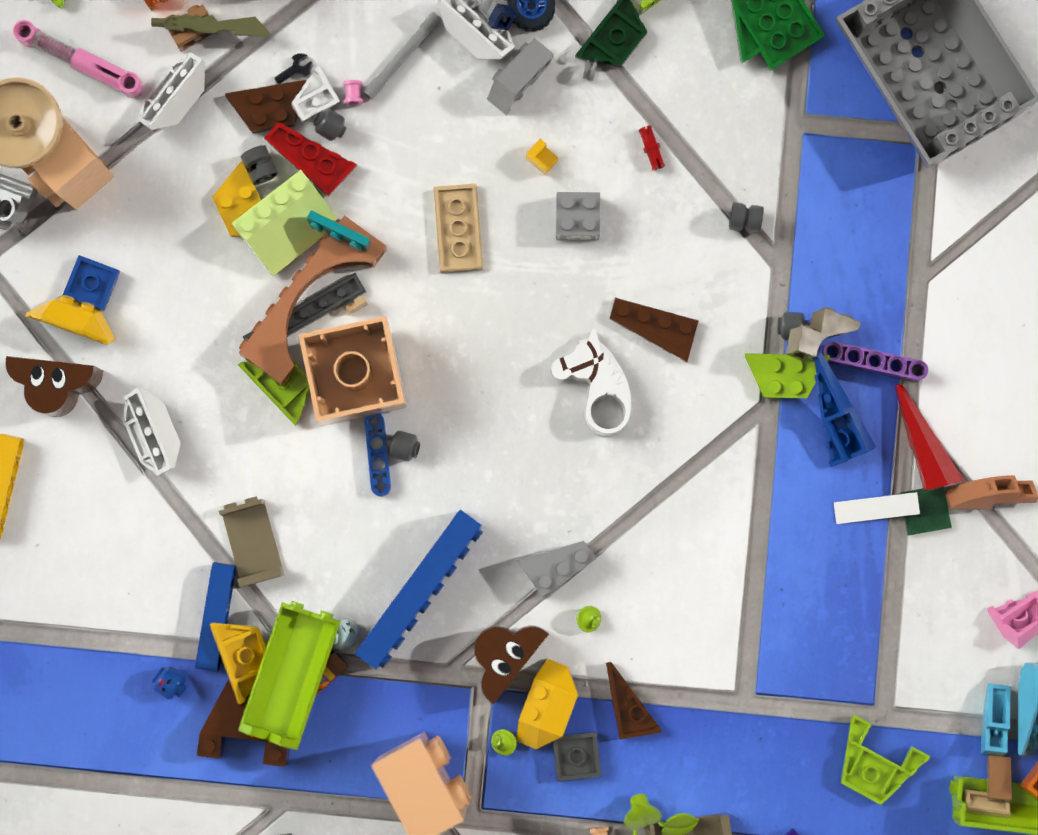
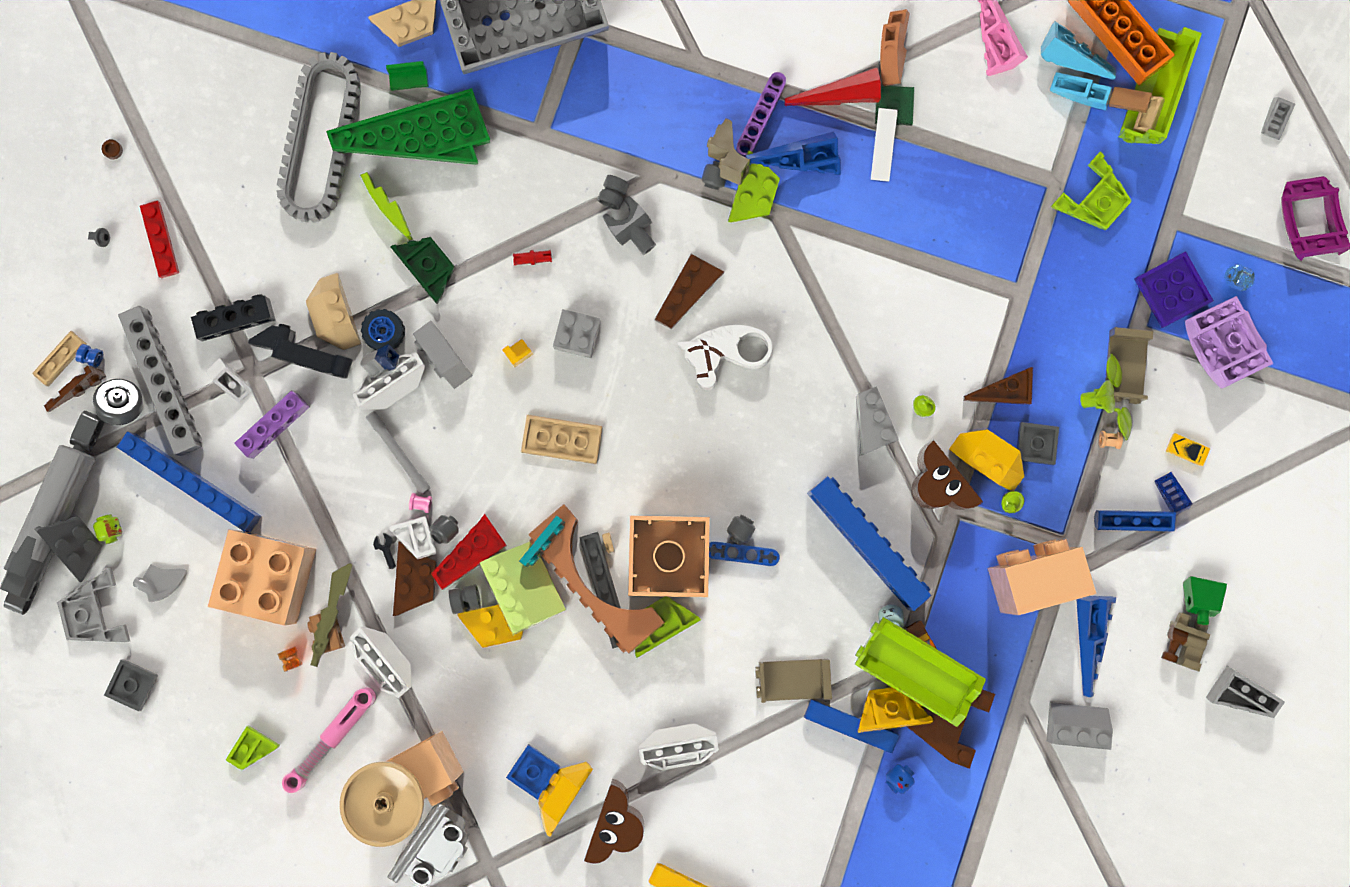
camera: 80 degrees left, 0 degrees up
light grey bush [583,60,597,81] -> none
none -> dark grey connector [602,196,656,255]

